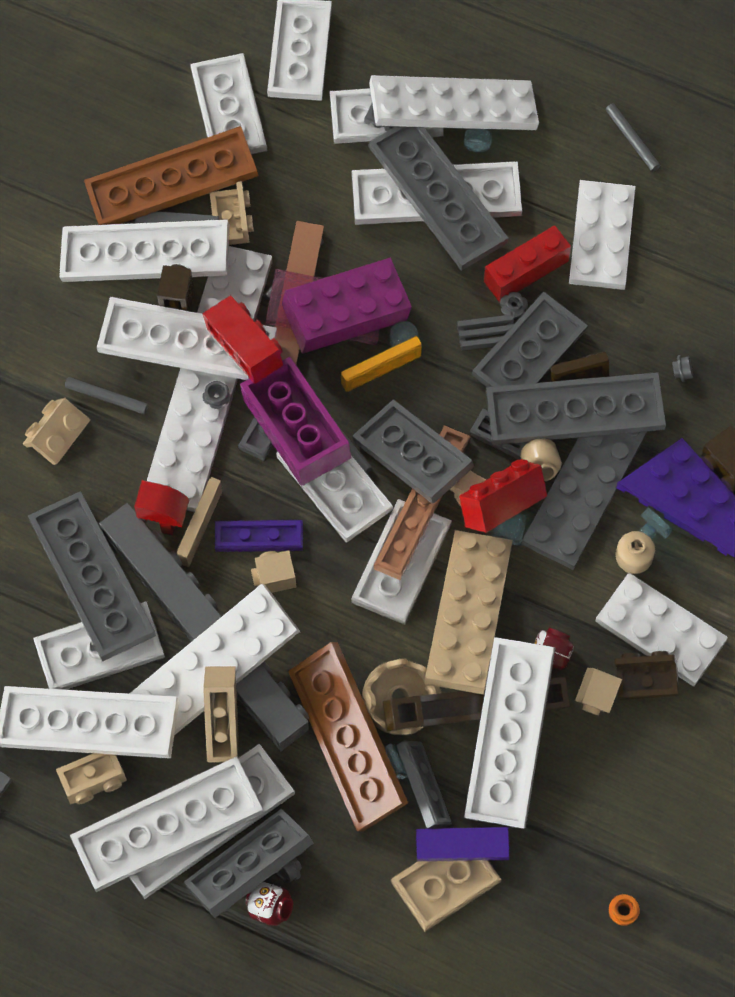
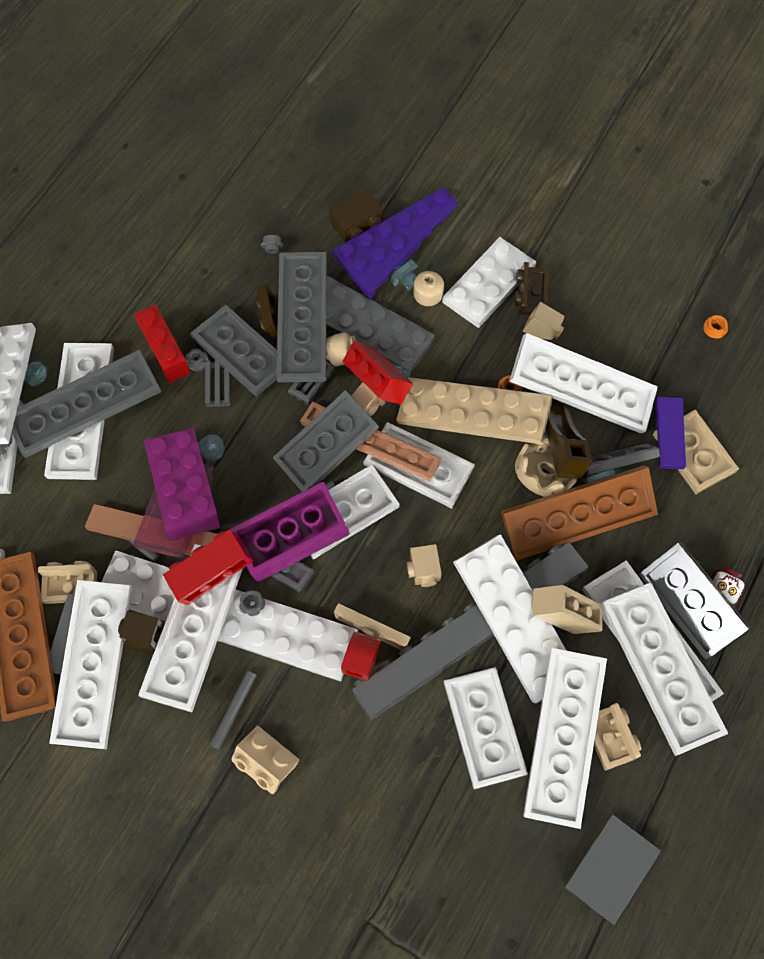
camera: 85 degrees left, 0 degrees up
dark grey plate [28,491,156,662] -> none
dark purple tile [215,520,303,552] -> none
light orange tile [341,336,422,392] -> none
dark red head [534,627,574,673] -> none
white plate [569,180,635,290] -> none
dark grey bar [605,103,661,172] -> none

